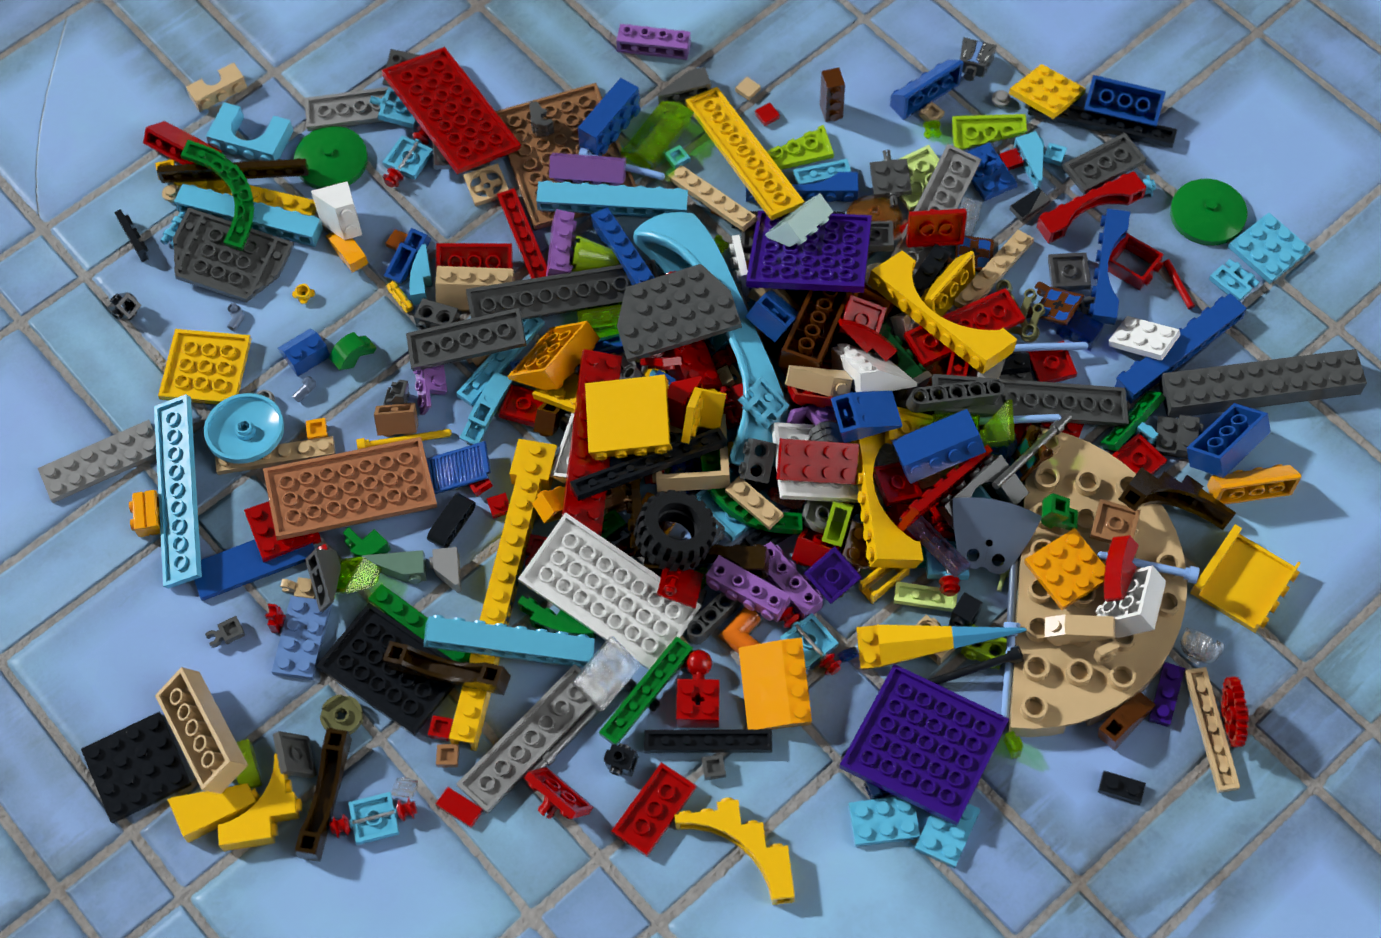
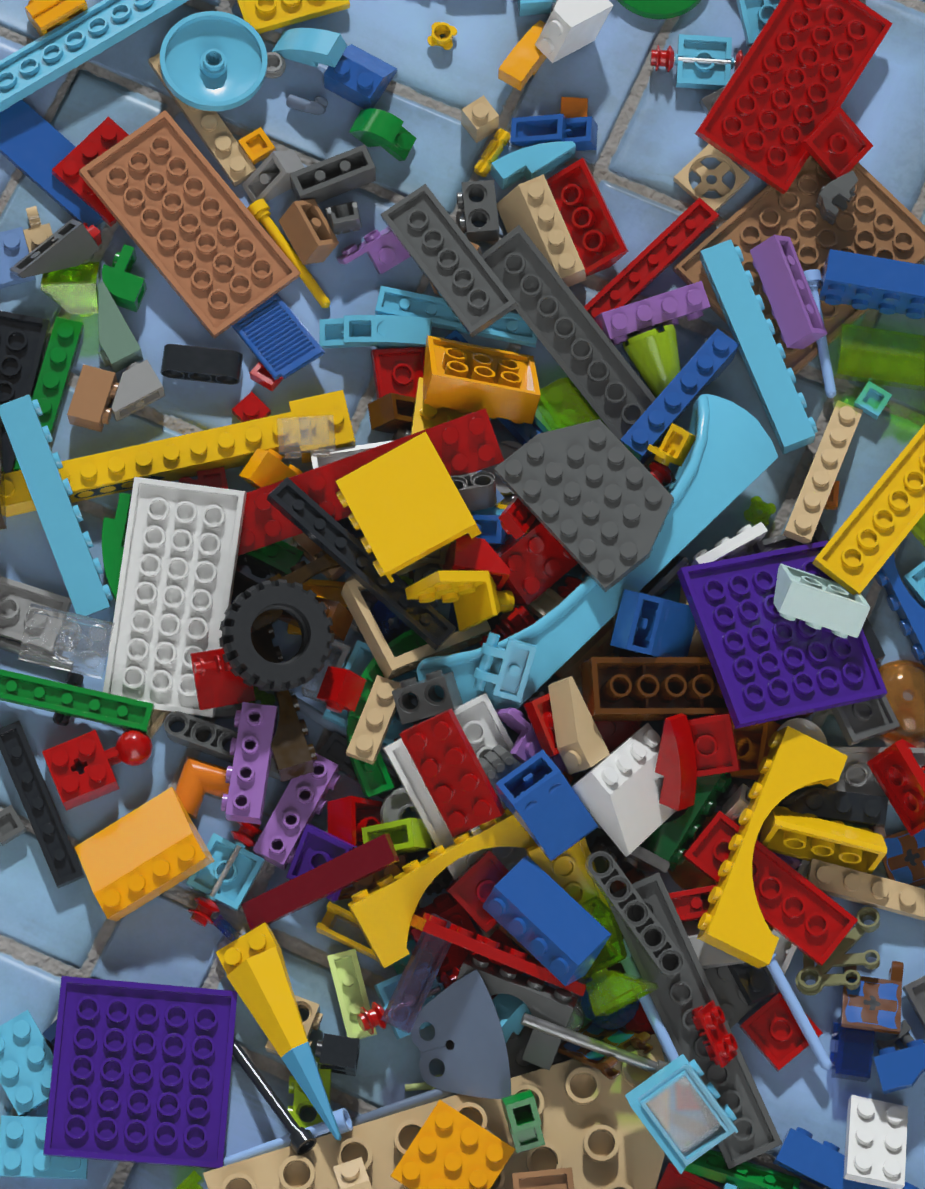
camera: 60 degrees right, 10 degrees up
none -> medium nougat brick [67,364,119,432]
none -> dark red tile [241,834,400,930]
none -> light grey slope [242,150,305,202]
none -> medium azure slope [272,28,347,67]
none -> clear brick [277,415,336,459]
none -> dark grey brick [290,144,376,204]
none -> red brick [316,666,366,713]
none -> tan brick [461,95,499,143]
none -> window [625,1054,739,1174]
none -> yellow bracket [647,423,696,466]
none -> red hinge [691,1000,738,1068]
none -> red plate [801,106,873,180]

